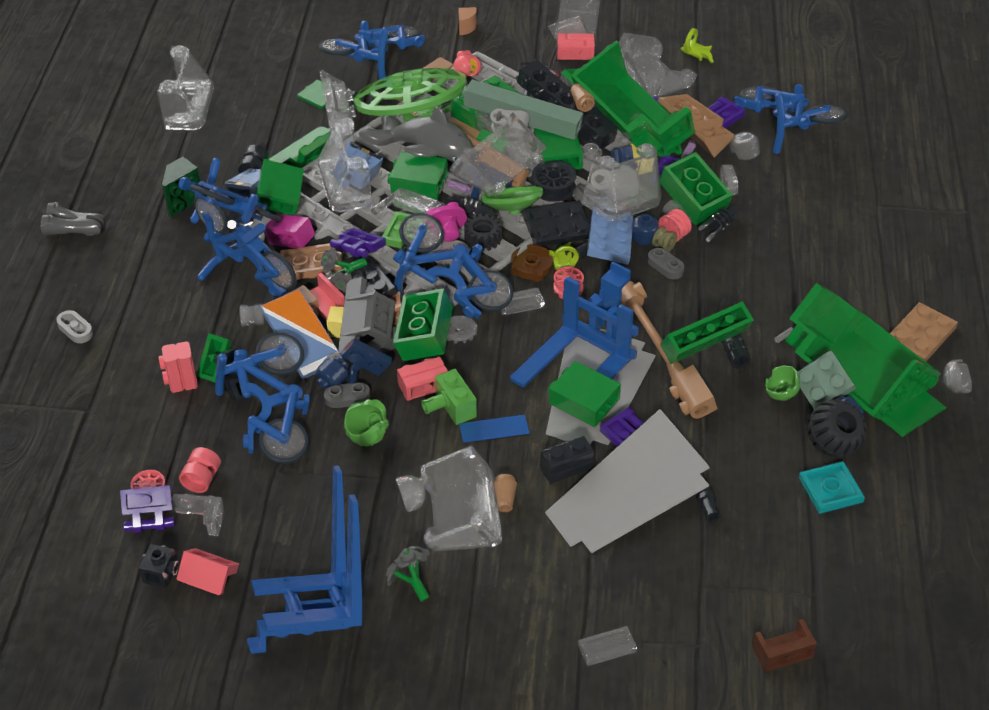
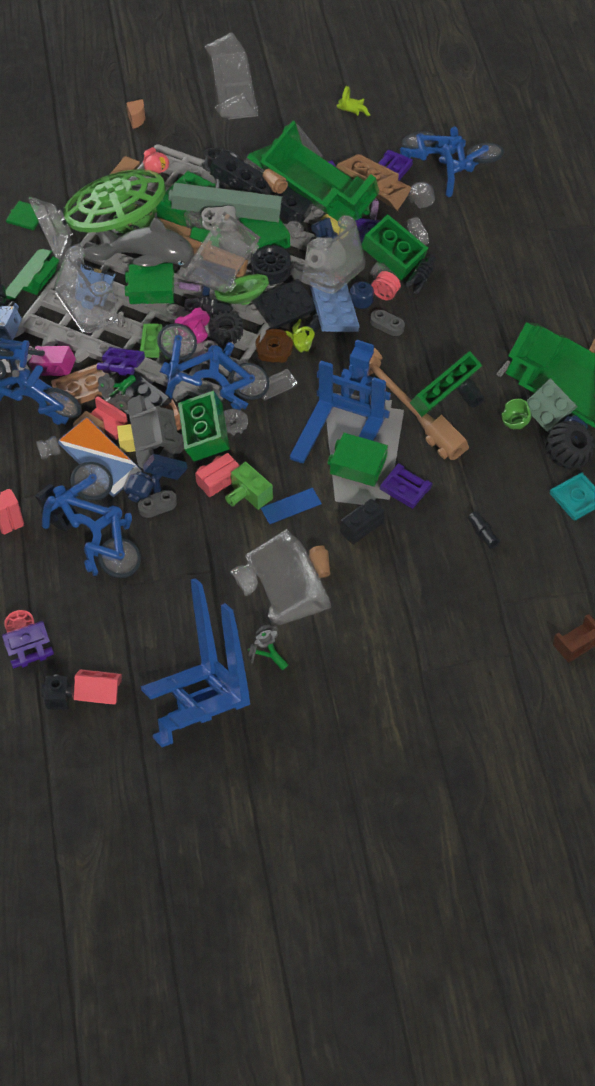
camera: 15 degrees left, 10 degrees up
clear bracket [173,494,225,536] -> none
coral wheel [179,447,221,493] -> none
green slope [197,333,232,382] -> none
green brick [255,159,304,216] -> none
blue piece [319,21,425,79] -> none
bright green hair [344,399,389,447] -> none
clear plate [371,188,446,230] -> none
light grey sticker [545,409,710,553] -> none
coral wheel [553,267,584,299] -> none
coral brick [557,33,595,60] -> none
clear tile [578,626,637,666] -> none
clear windscreen [619,33,697,98] -> none
olive wheel [652,227,678,252] -> none

